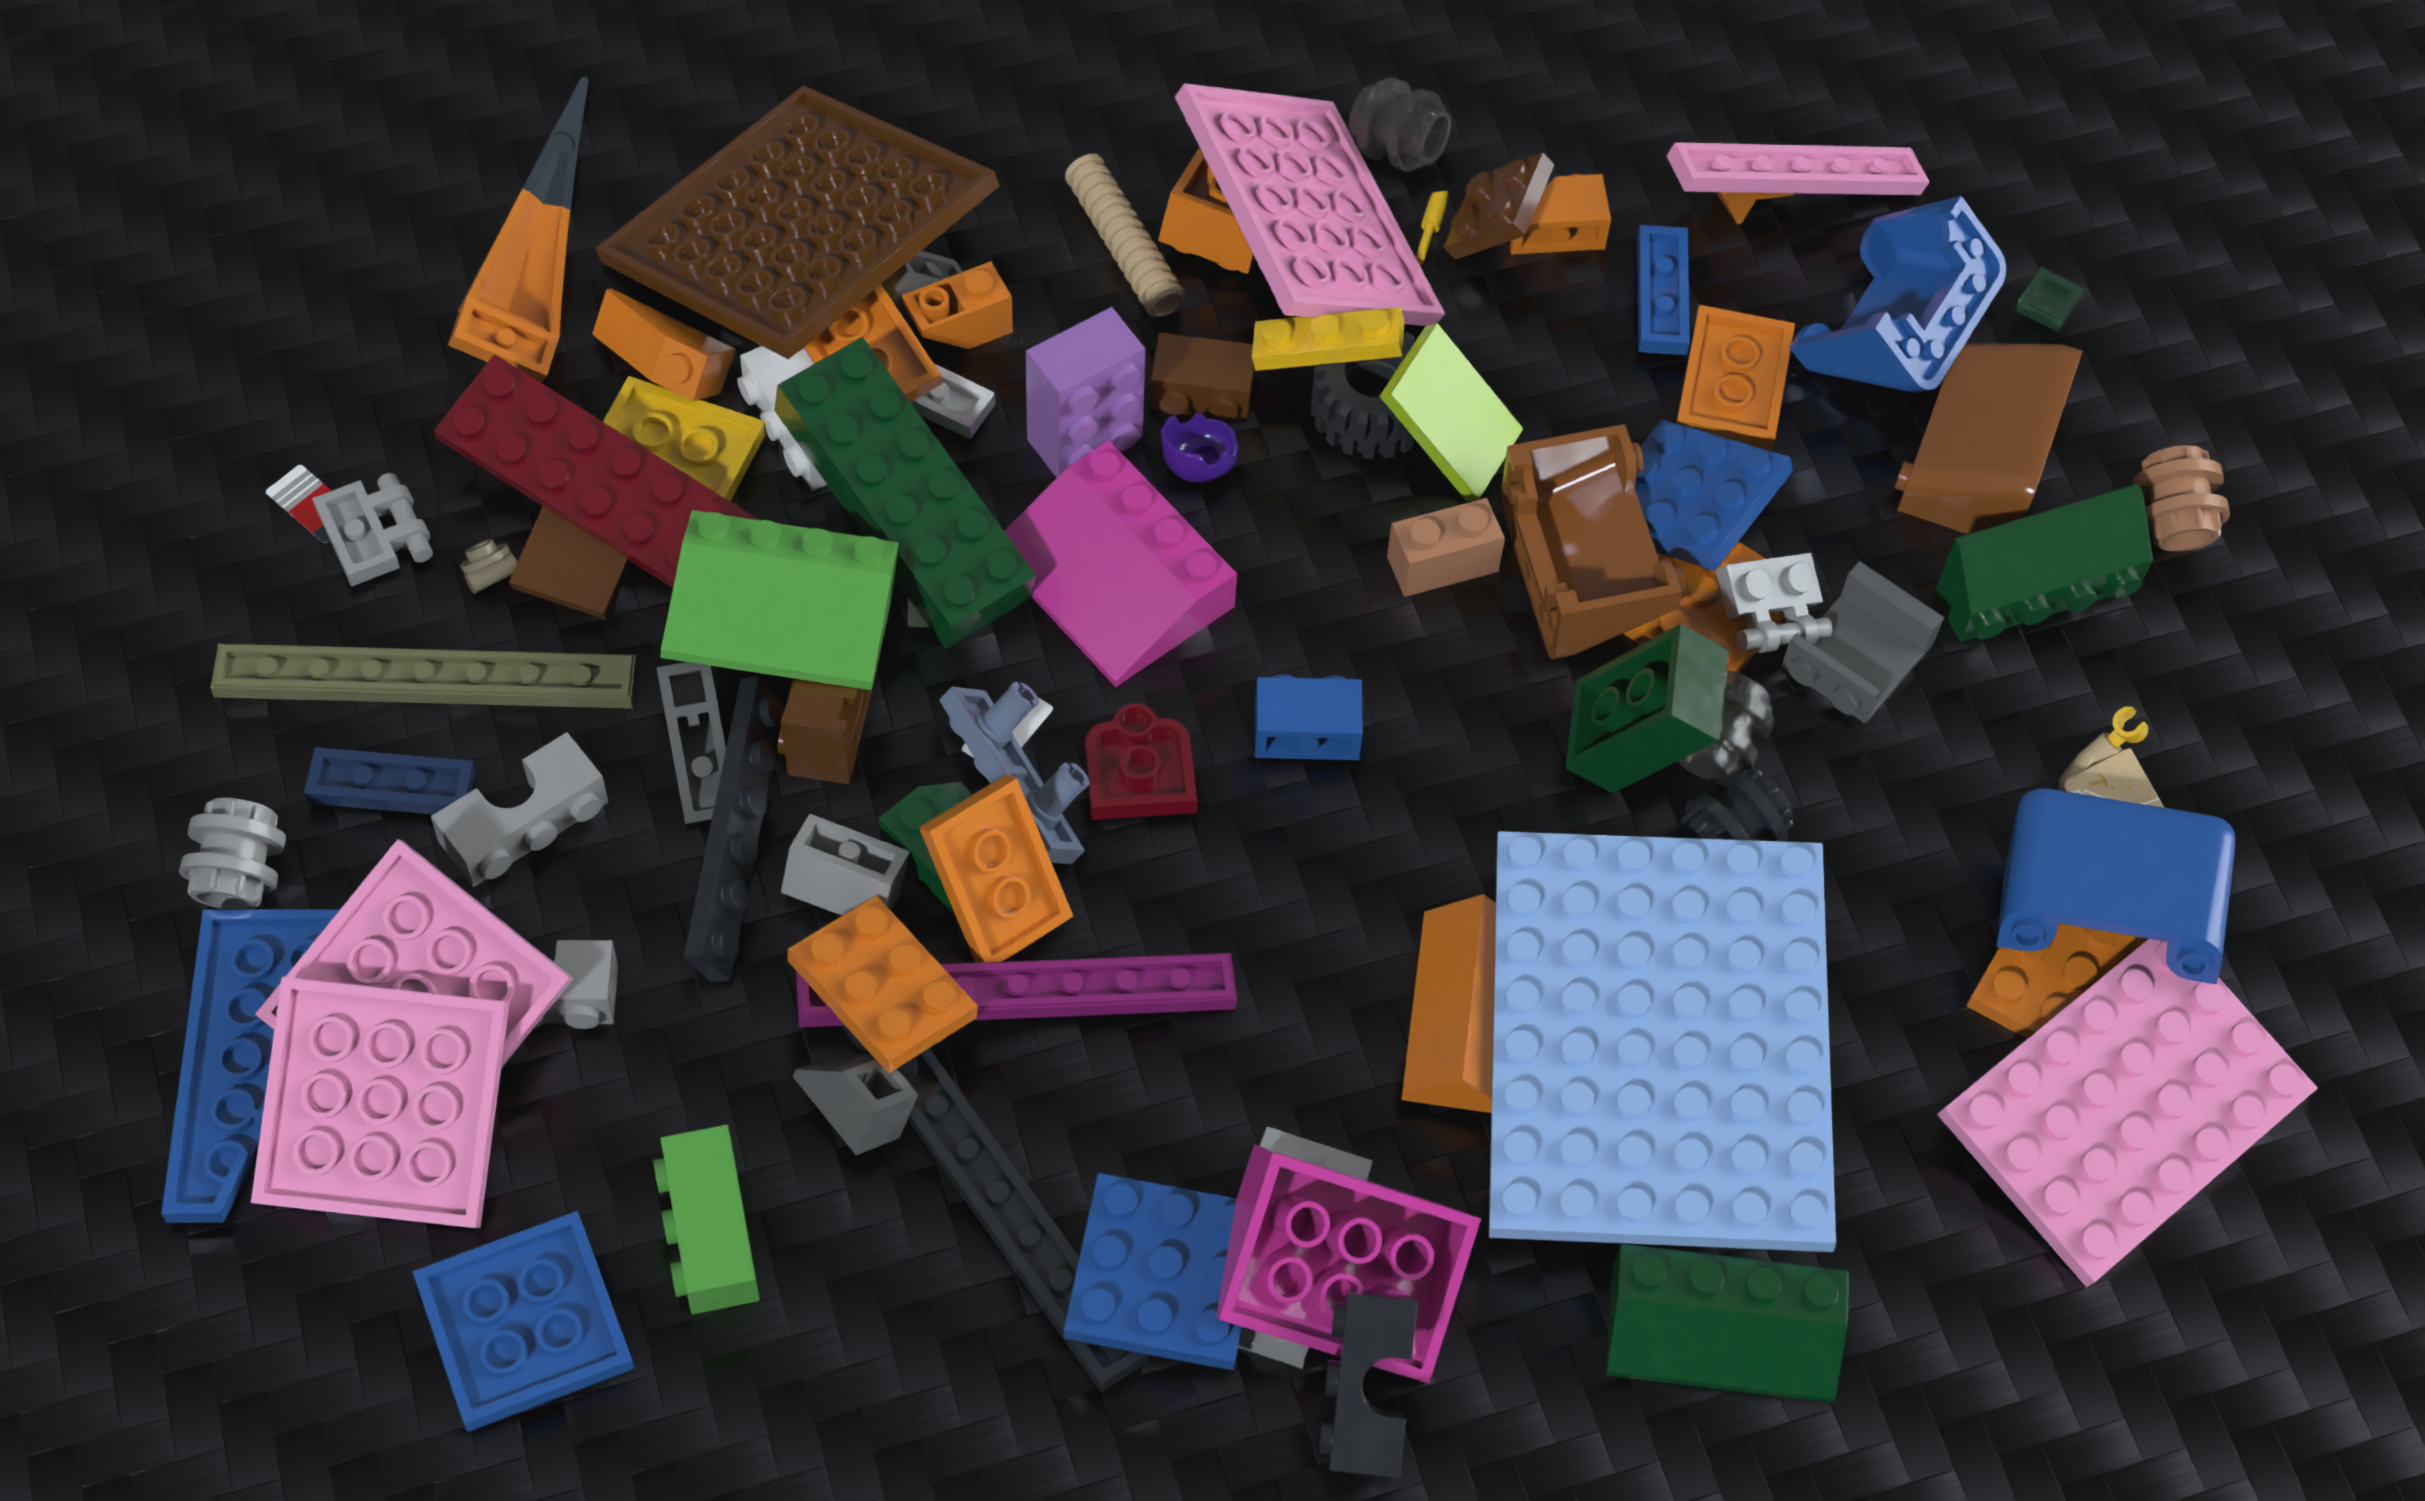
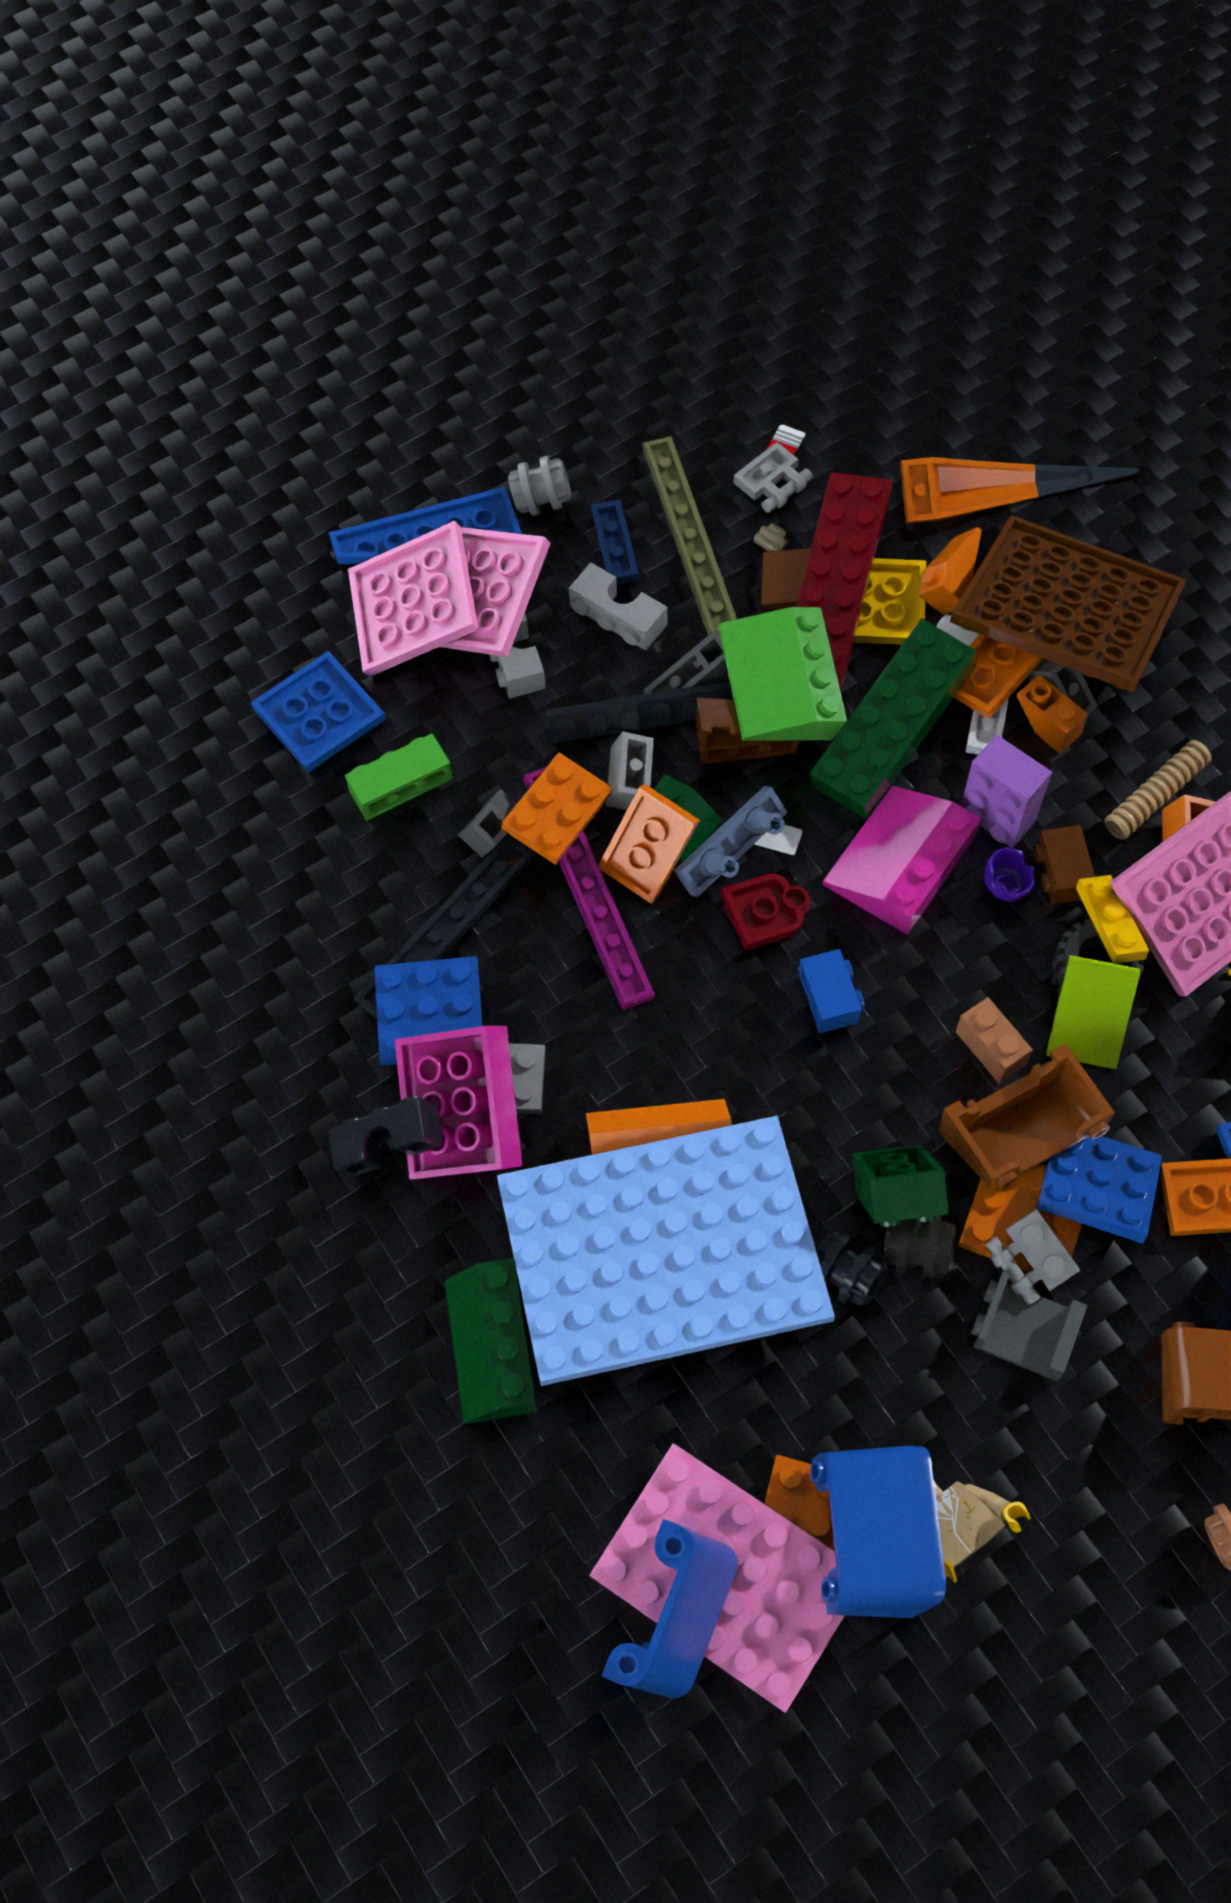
camera: 80 degrees right, 5 degrees up
dark green slope [1934,484,2153,642] -> none
none -> blue windscreen [602,1519,738,1699]

